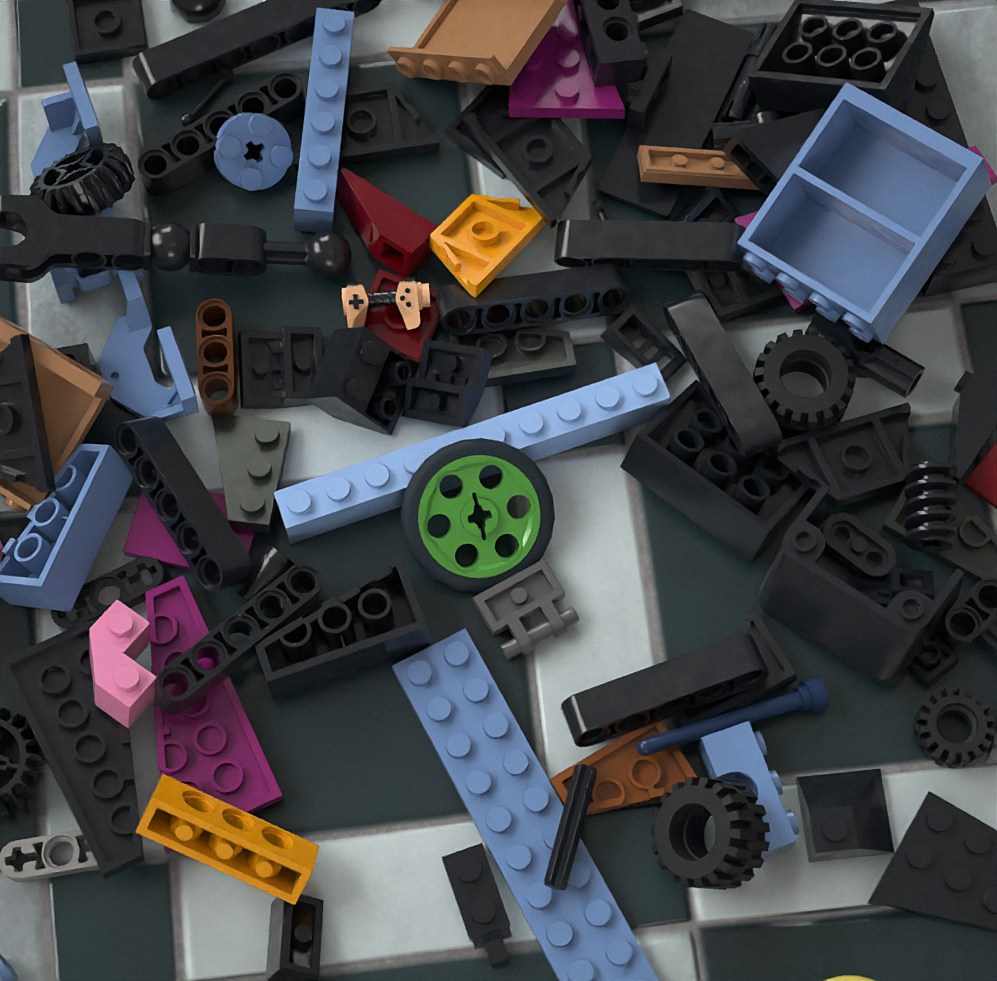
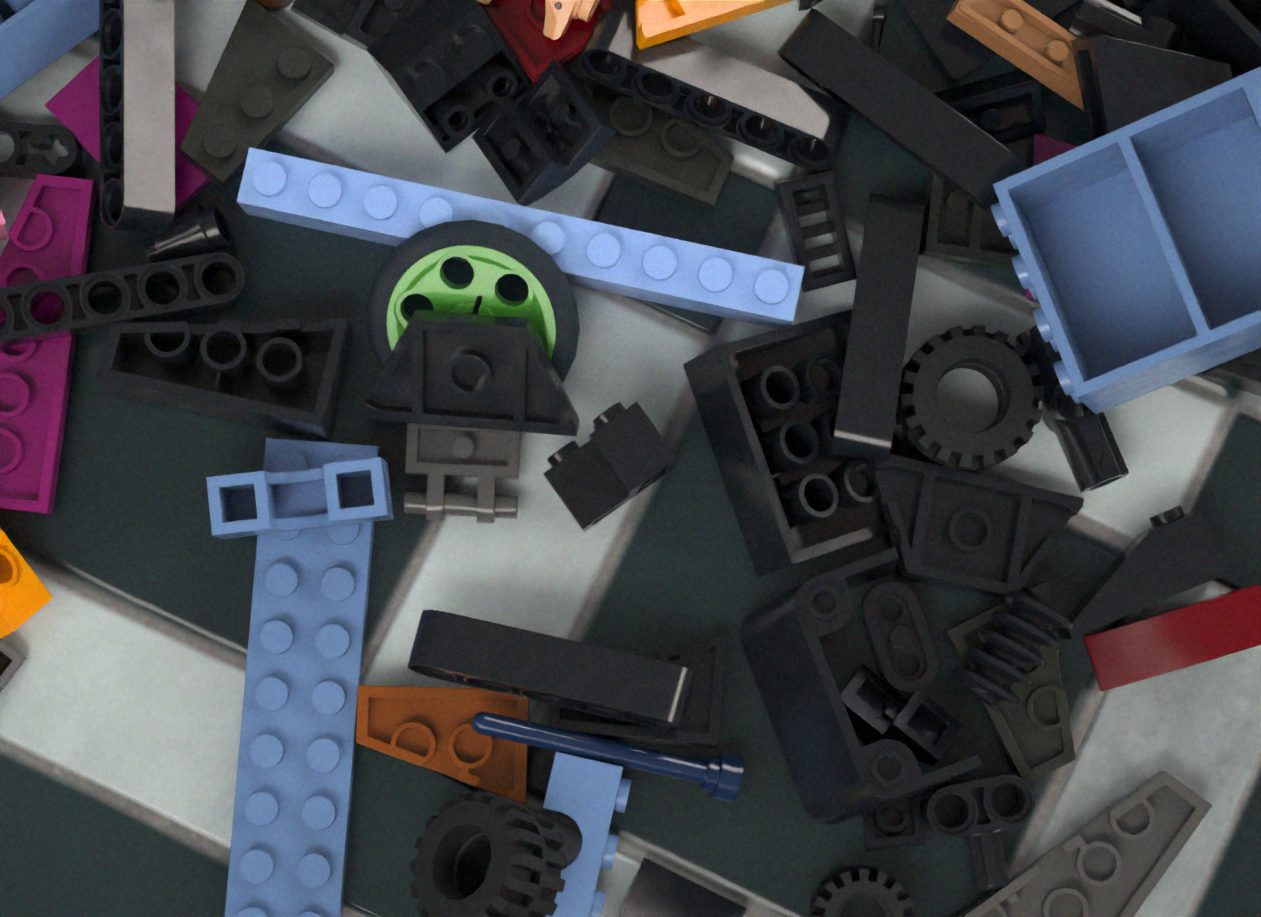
camera: 30 degrees right, 15 degrees up
black hinge [441,843,512,968] -> none
black axle [544,764,597,891] -> none
none -> medium blue arch [206,457,394,539]
none -> black wing [360,310,580,436]
none -> black brick [543,402,677,532]

